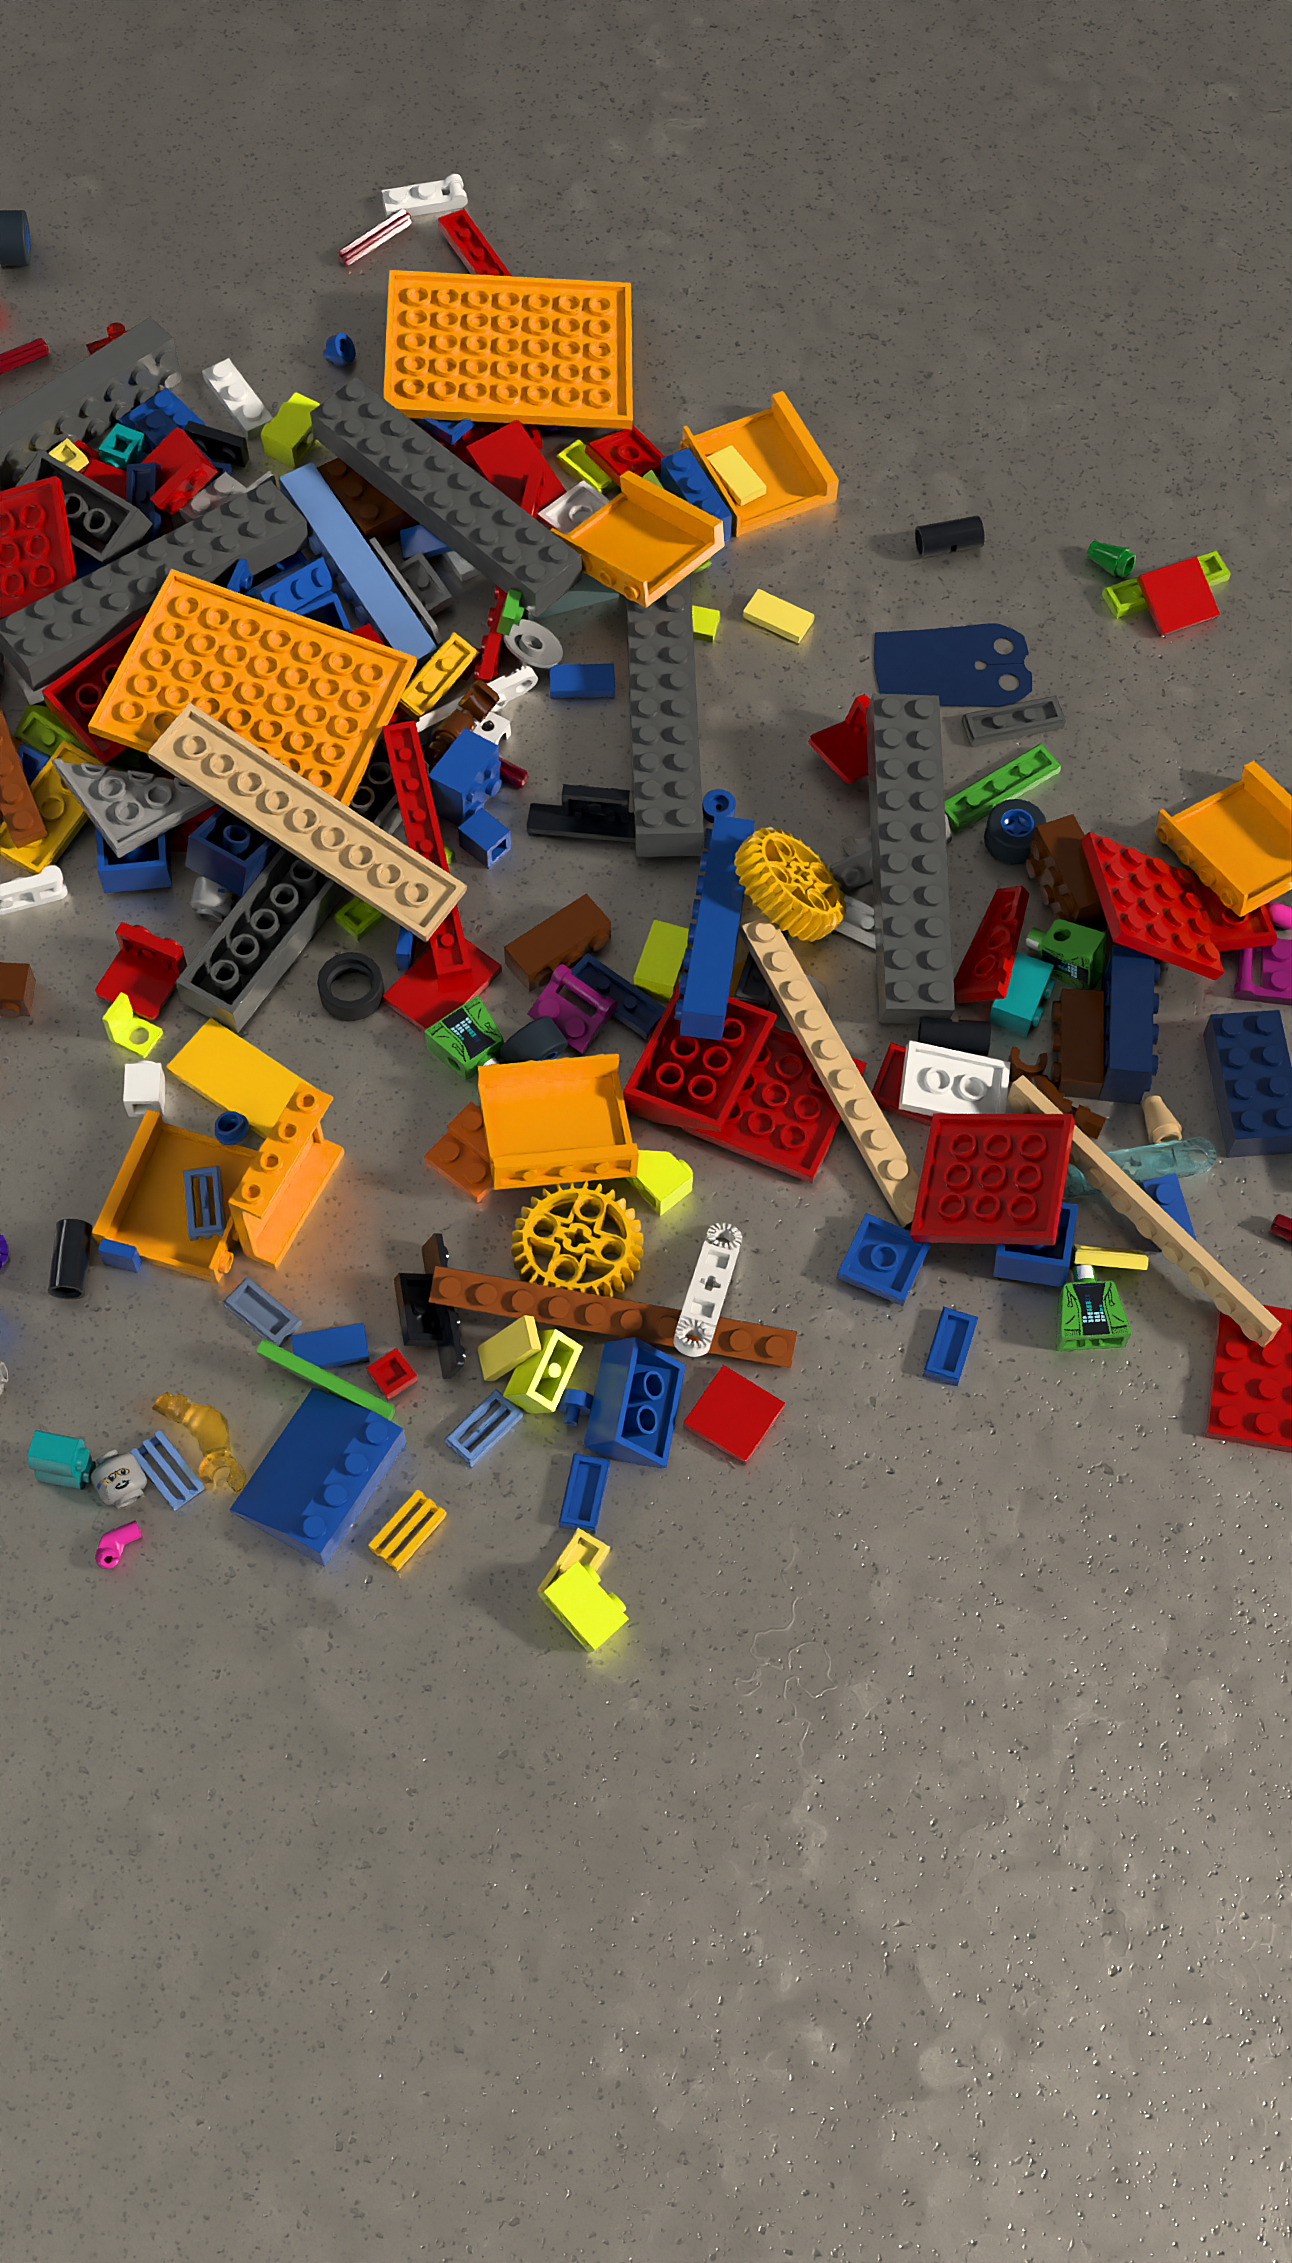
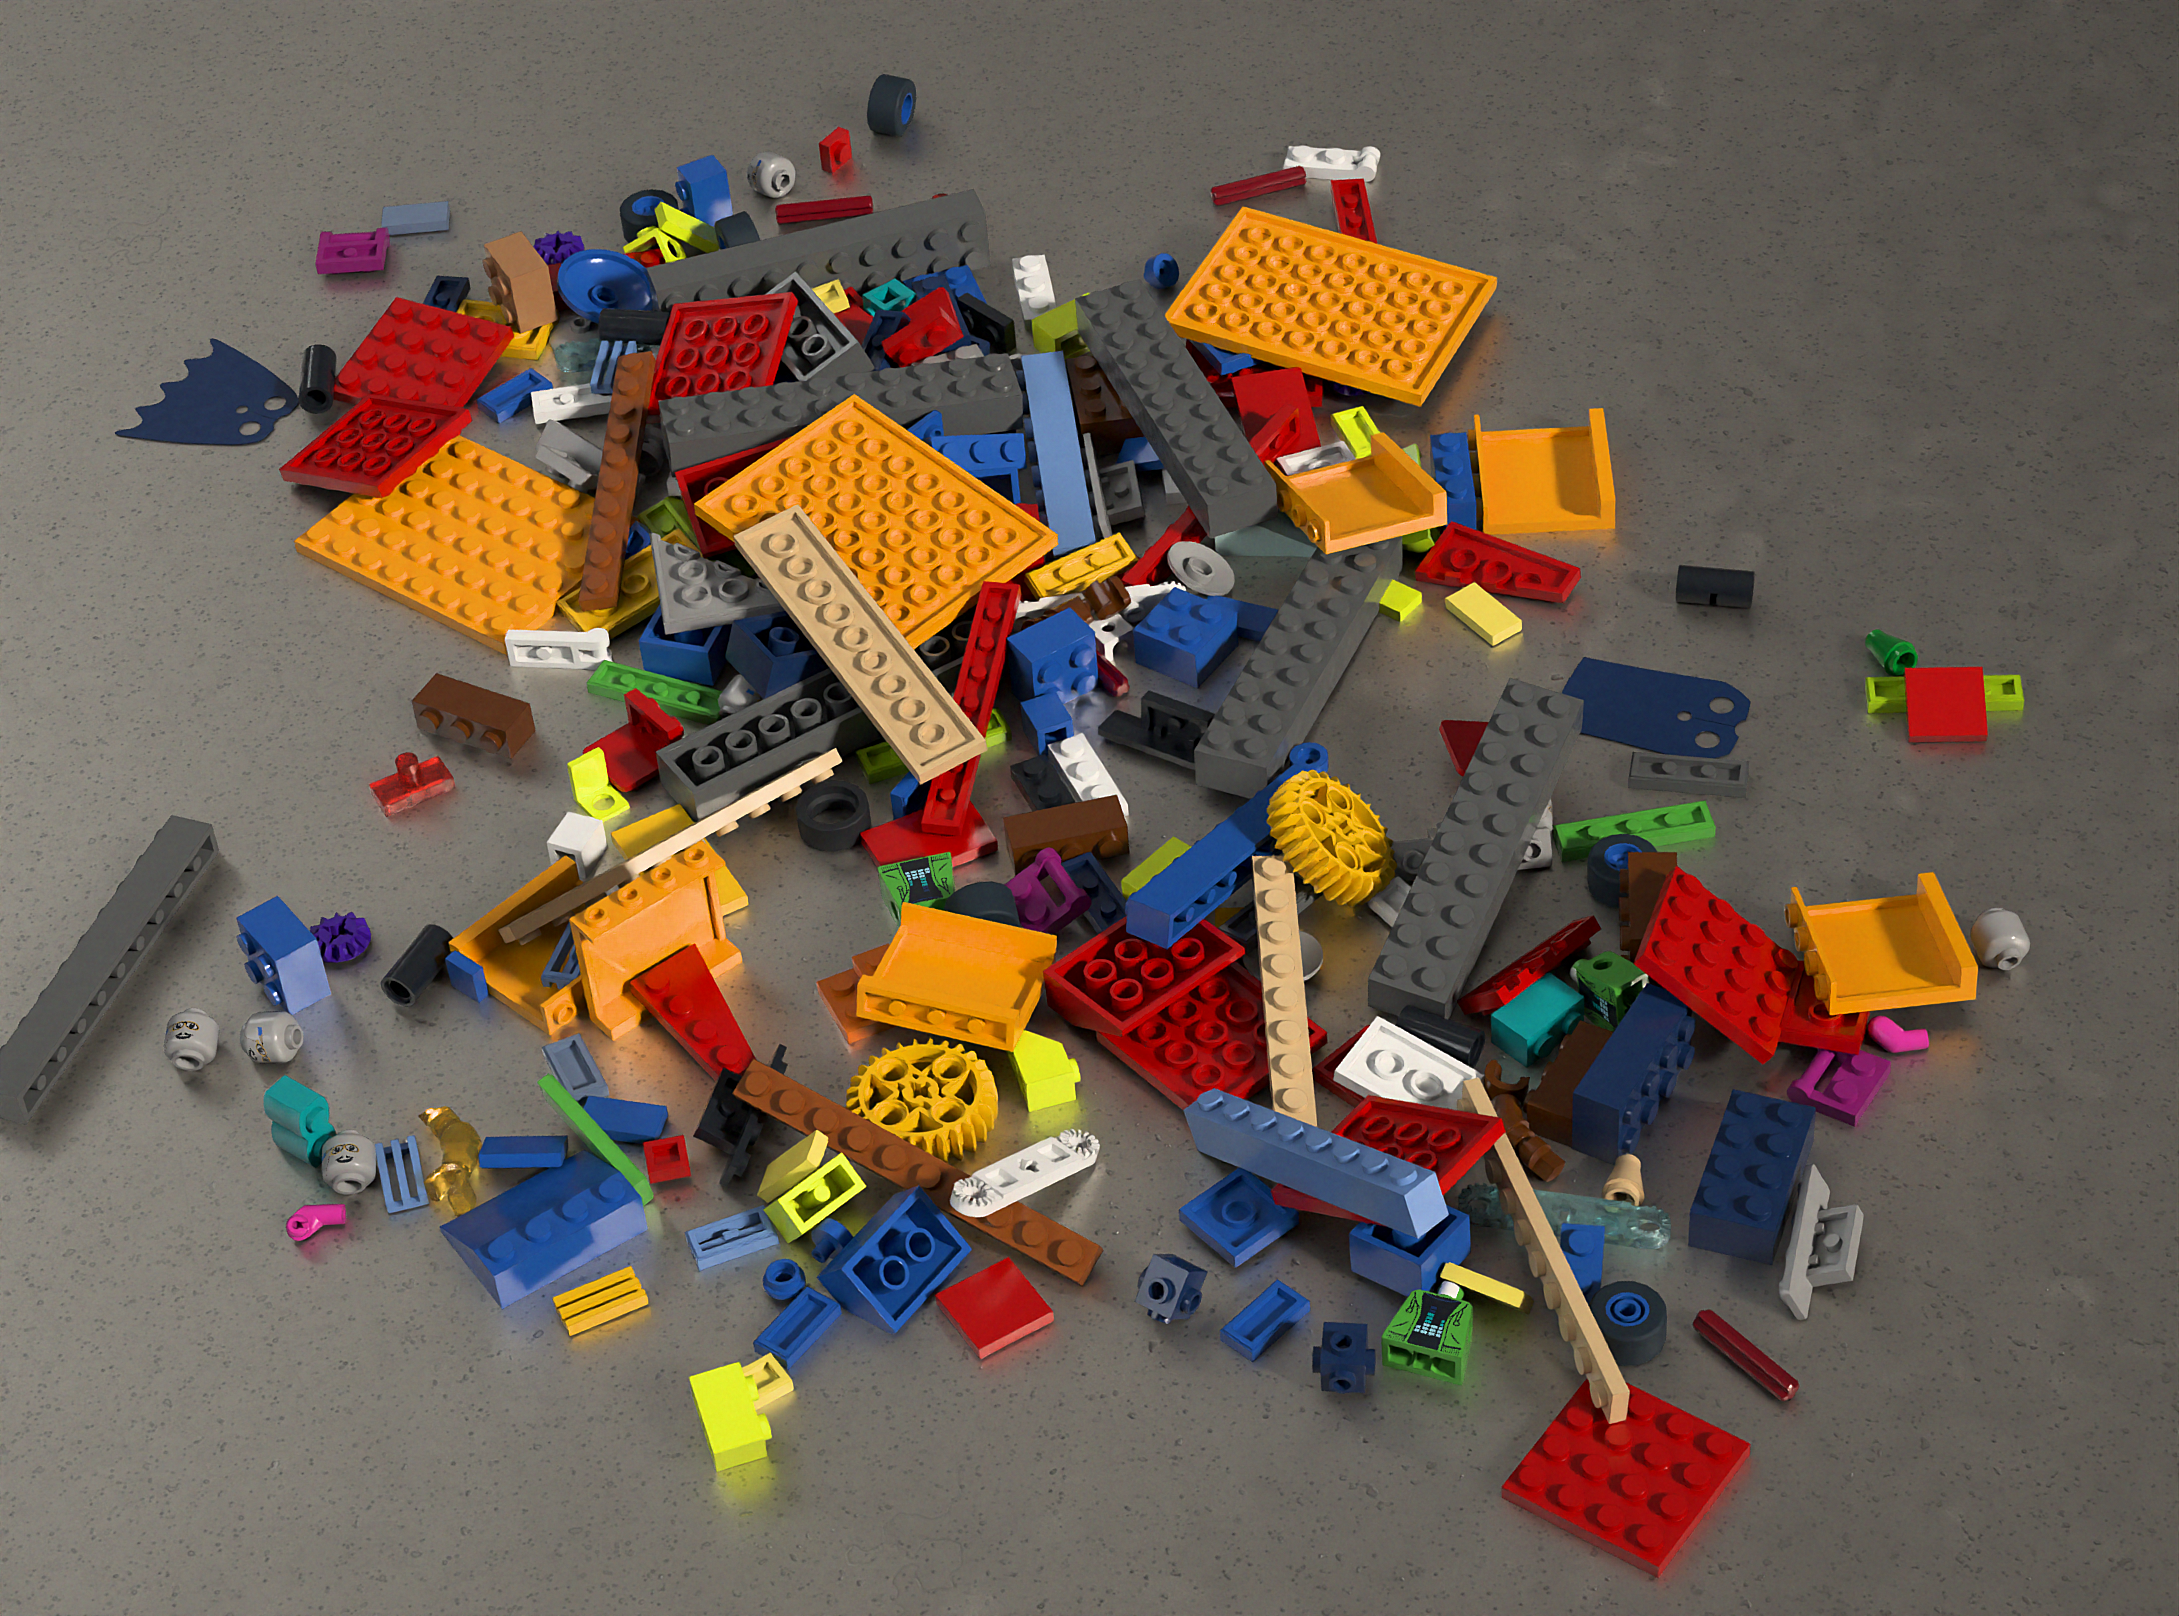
camera: 30 degrees right, 20 degrees down
bright green plate [496,589,524,636] -> none
red tile [585,425,665,488] -> none
light yellow tile [706,445,767,506] -> none
none -> blue tile [478,1135,569,1168]
none -> tan plate [498,748,843,945]
none -> bright green tile [586,660,723,725]
none -> red wing [630,943,756,1082]
none -> blue plate [763,1259,806,1300]
none -> black plate [1010,754,1075,811]
none -> white plate [1048,733,1129,817]
none -> blue brick [1133,587,1239,689]
none -> dark blue brick [1135,1254,1208,1324]
none -> medium blue brick [1183,1088,1449,1238]
none -> dark blue brick [1312,1322,1376,1394]
none -> red wing [1415,521,1581,603]
none -> black wheel [1589,1281,1667,1366]

